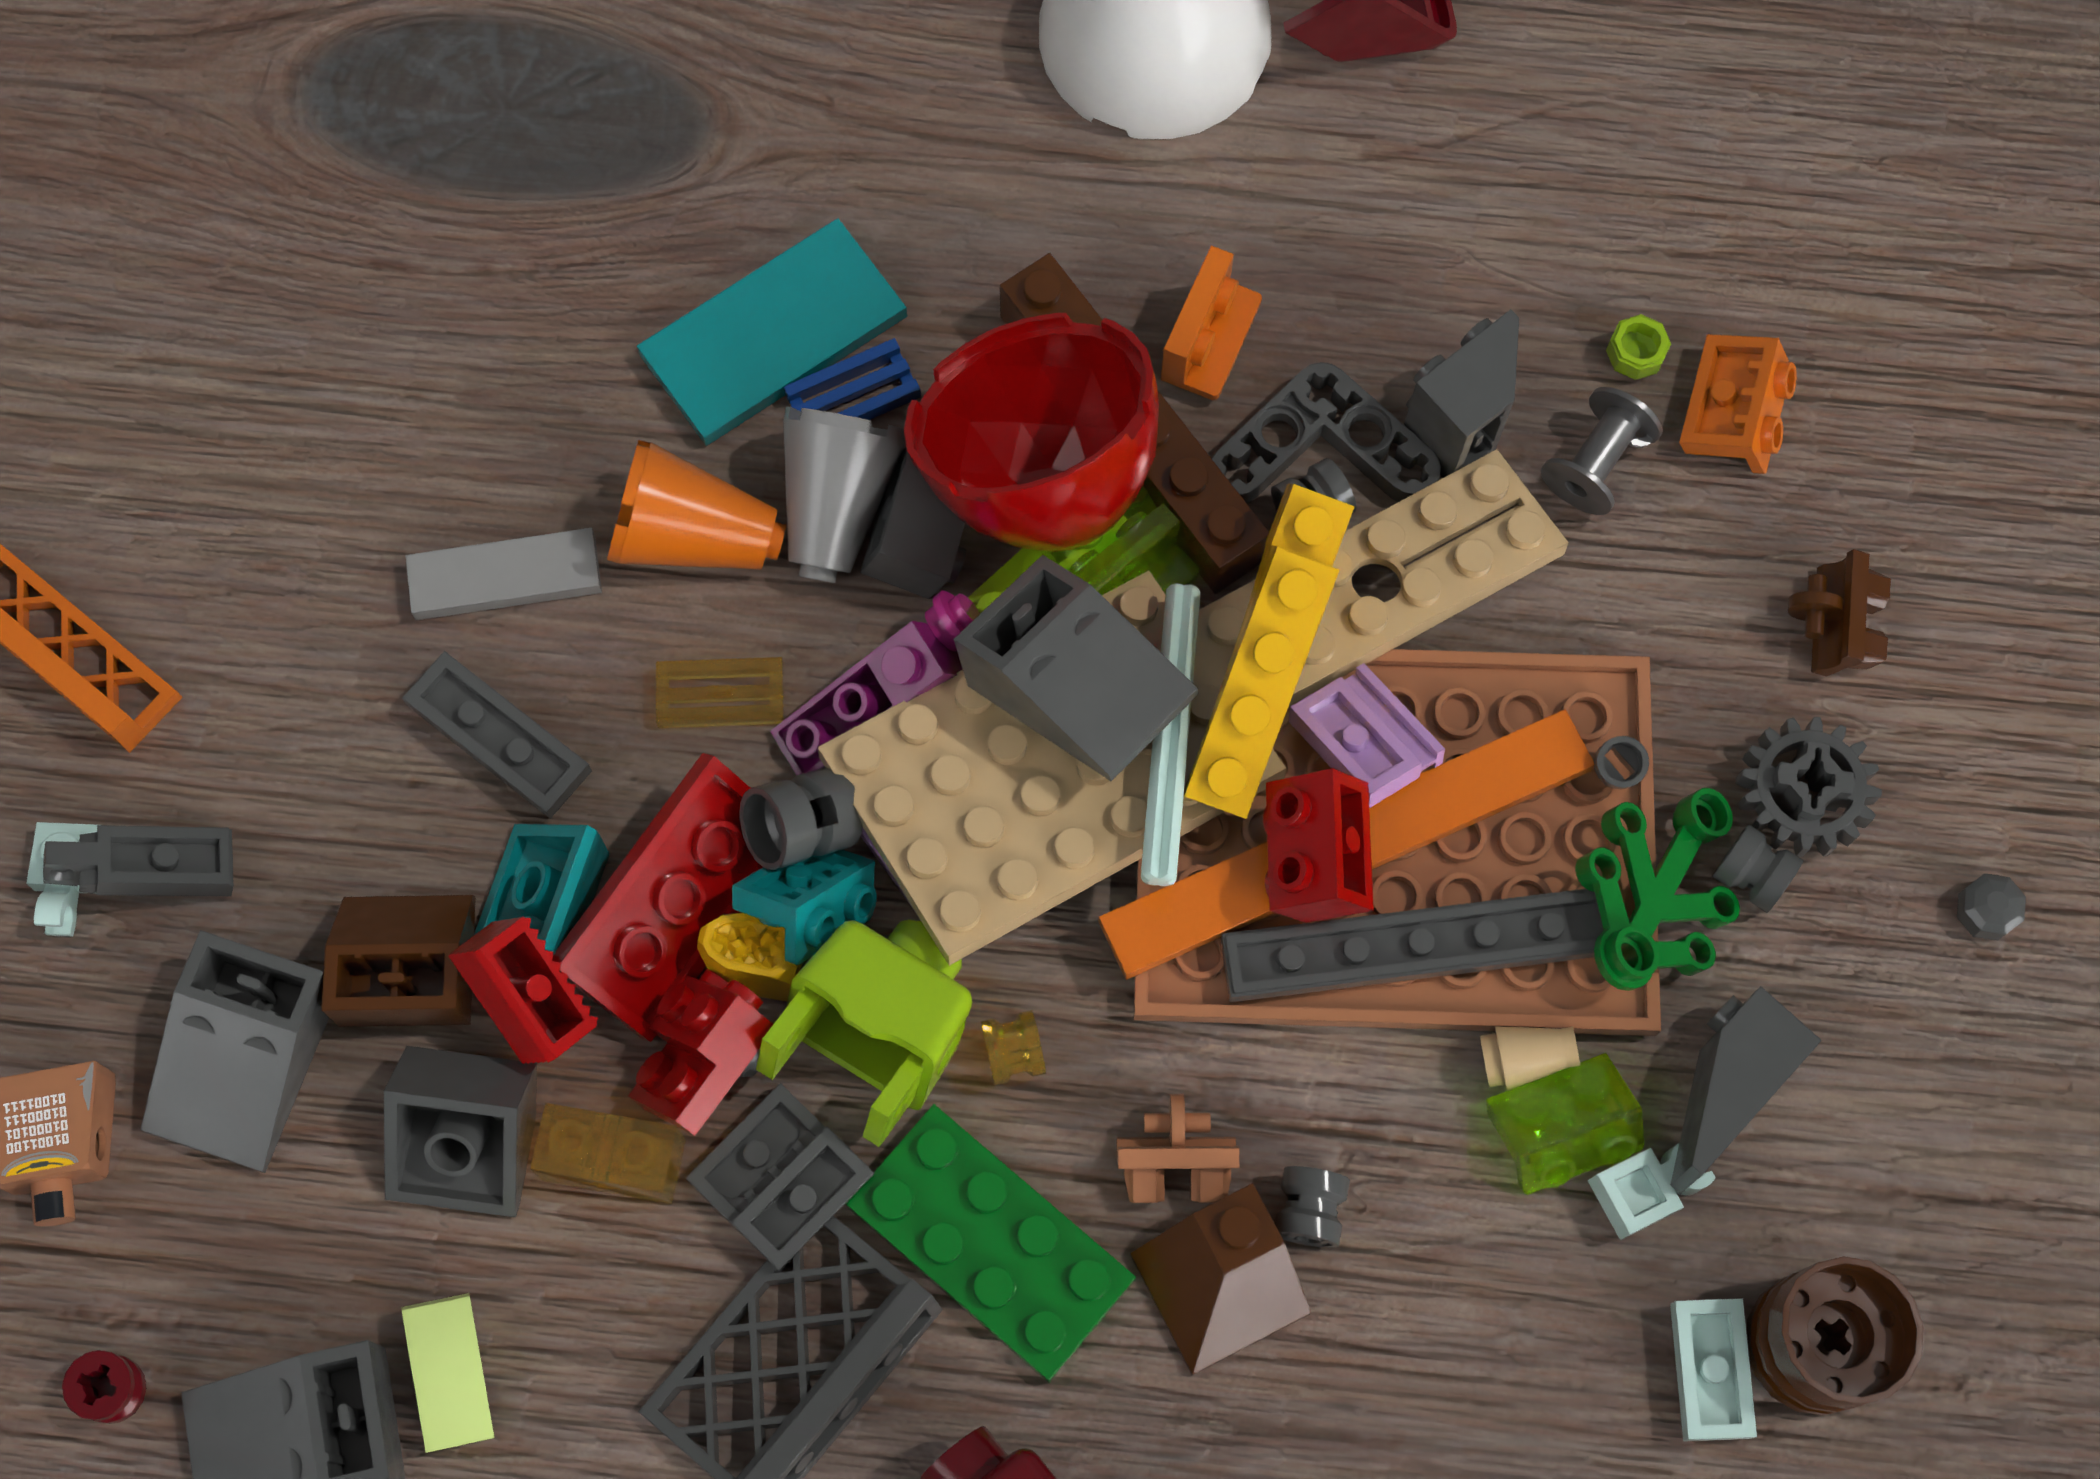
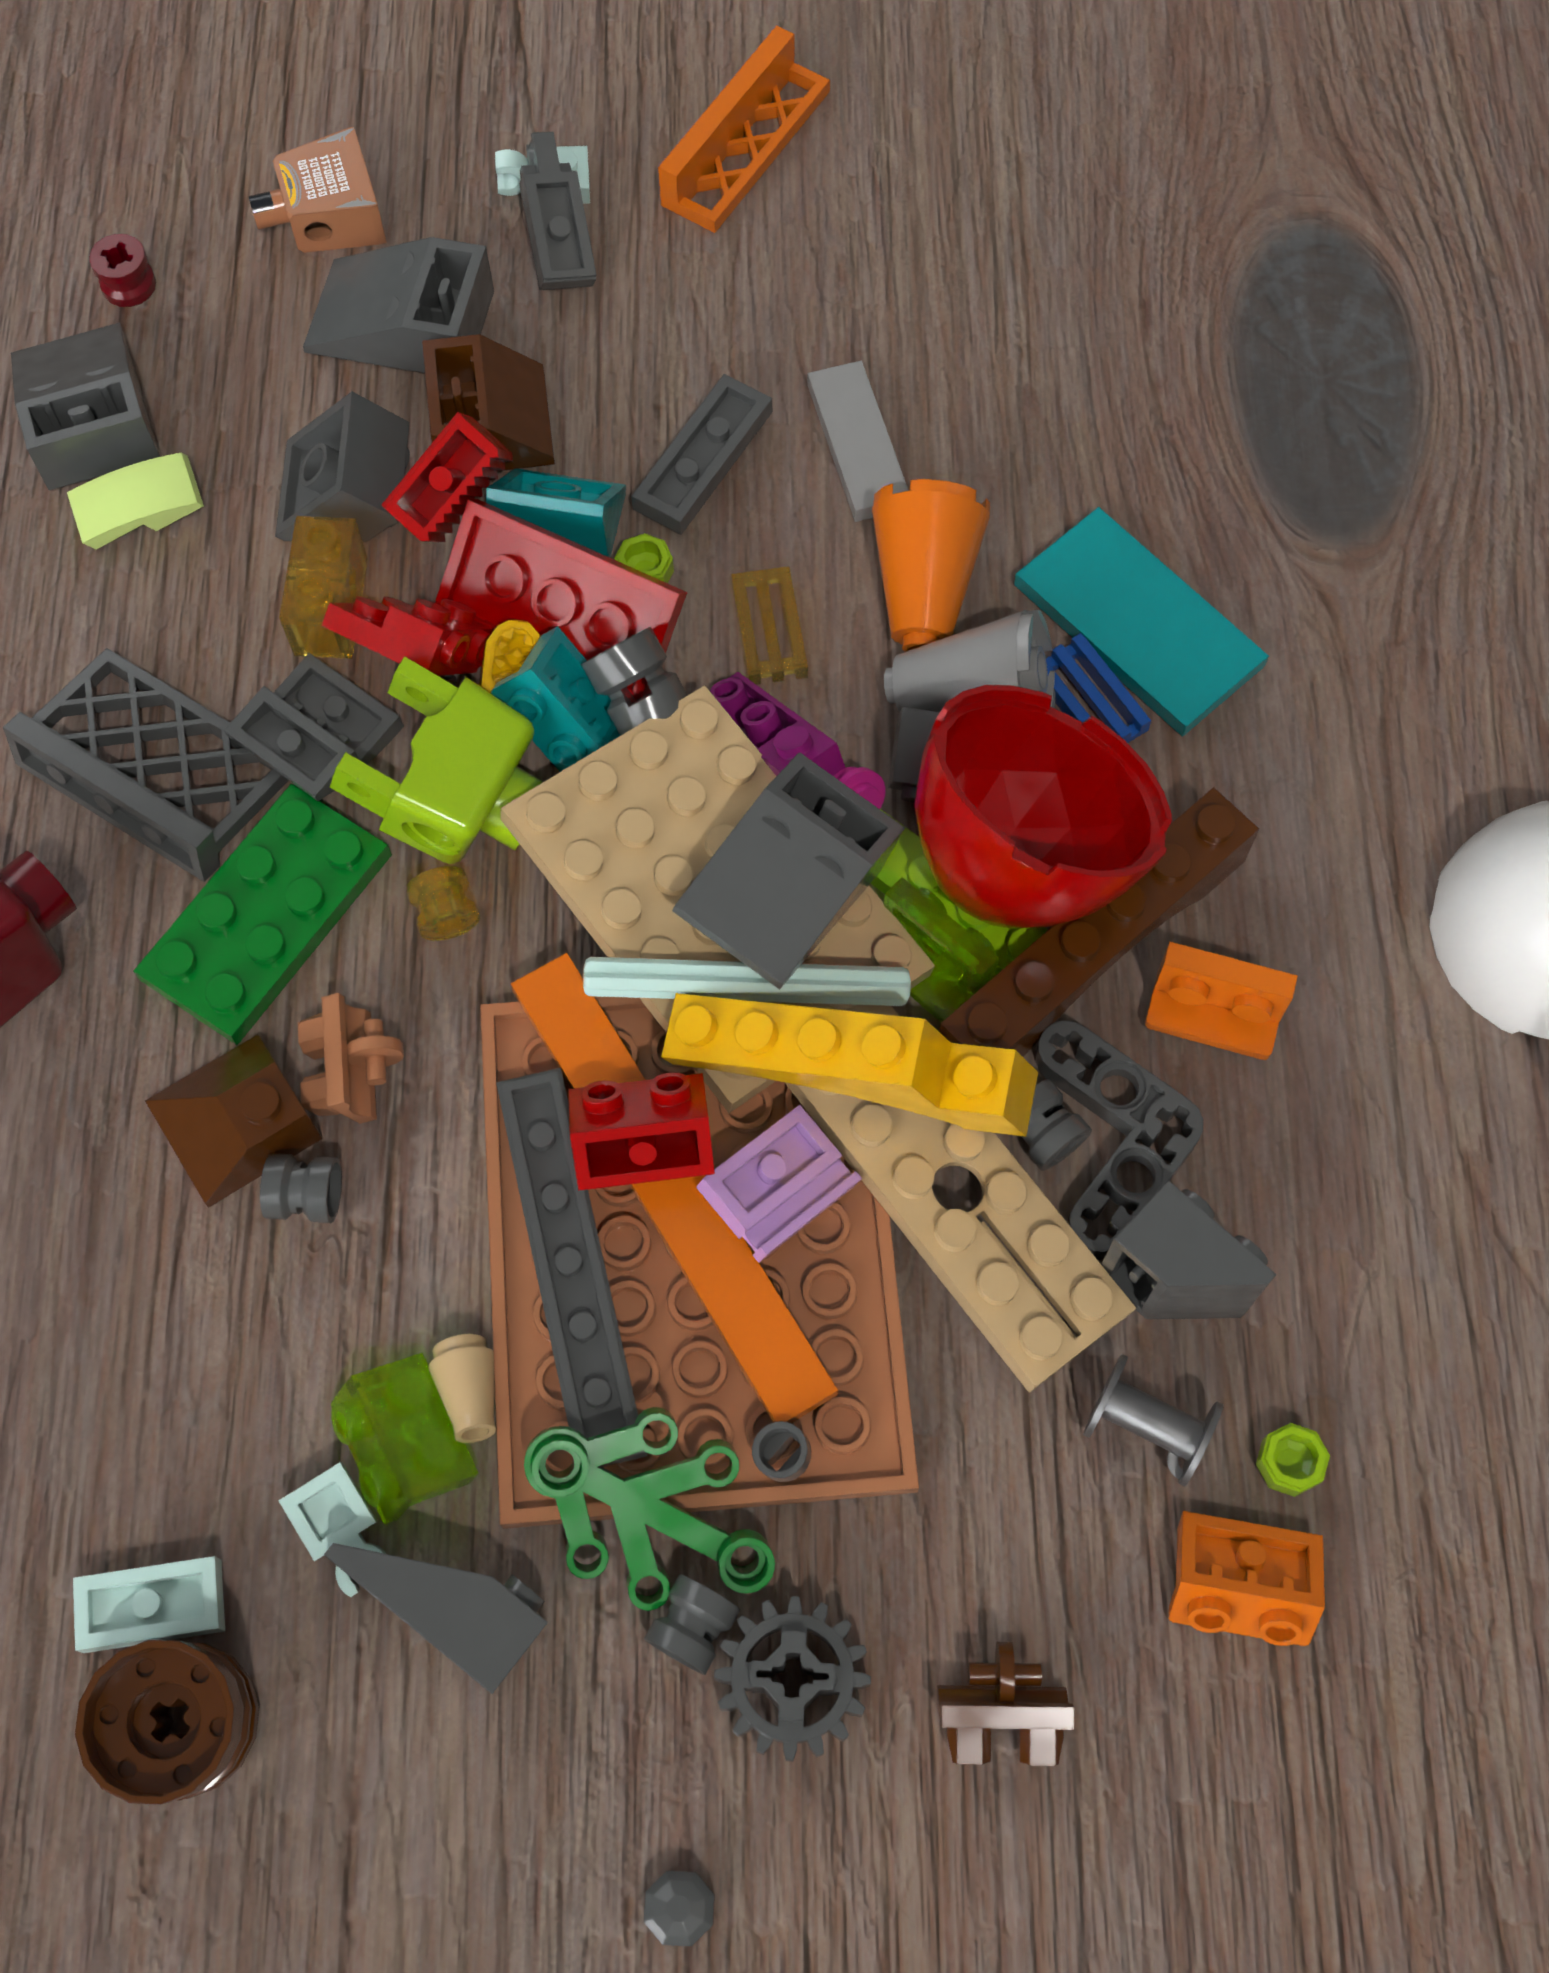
camera: 85 degrees right, 5 degrees down
none -> lime tile [614,533,674,583]

